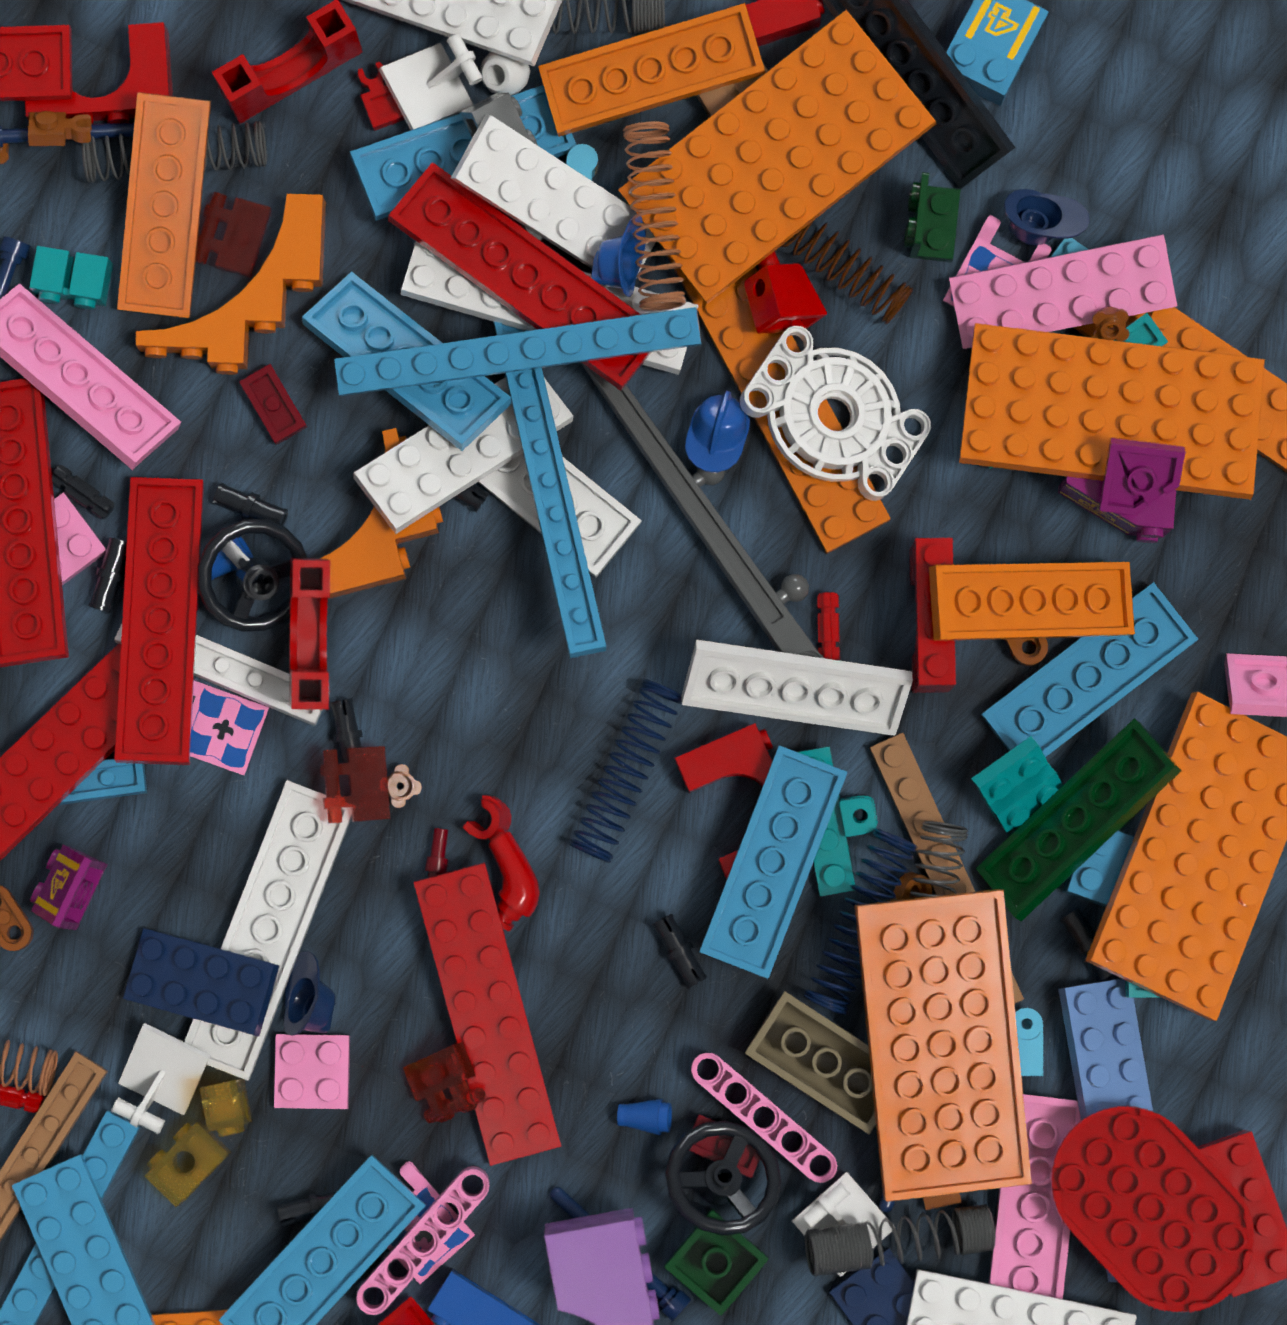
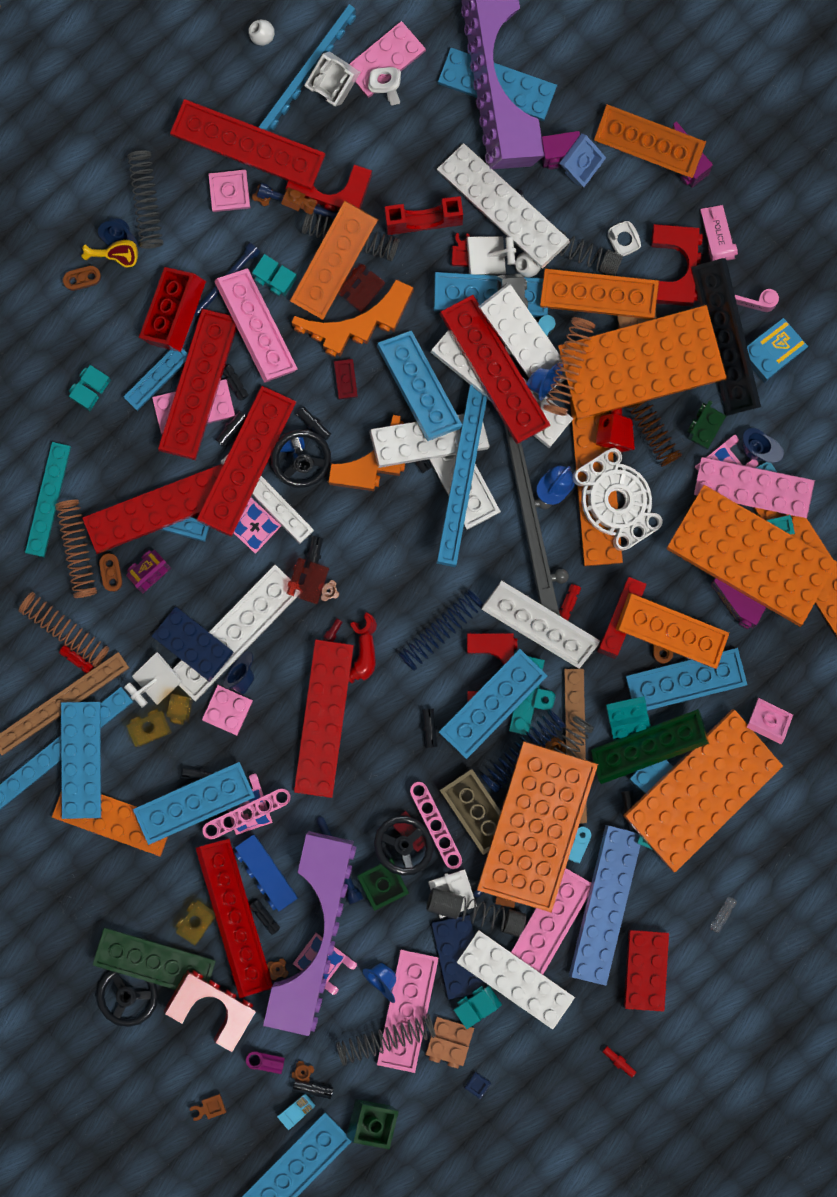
camera: 25 degrees right, 0 degrees up
red arch [289,558,330,710] -> none
dark azure plate [334,307,702,396] -> none
clear red plate [403,1042,486,1124] -> none
blue cone [617,1099,672,1135] -> none
red plate [1051,1106,1254,1312] -> none
dark orange plate [1092,307,1129,341] -> none
magenta plate [1099,438,1185,515] -> none

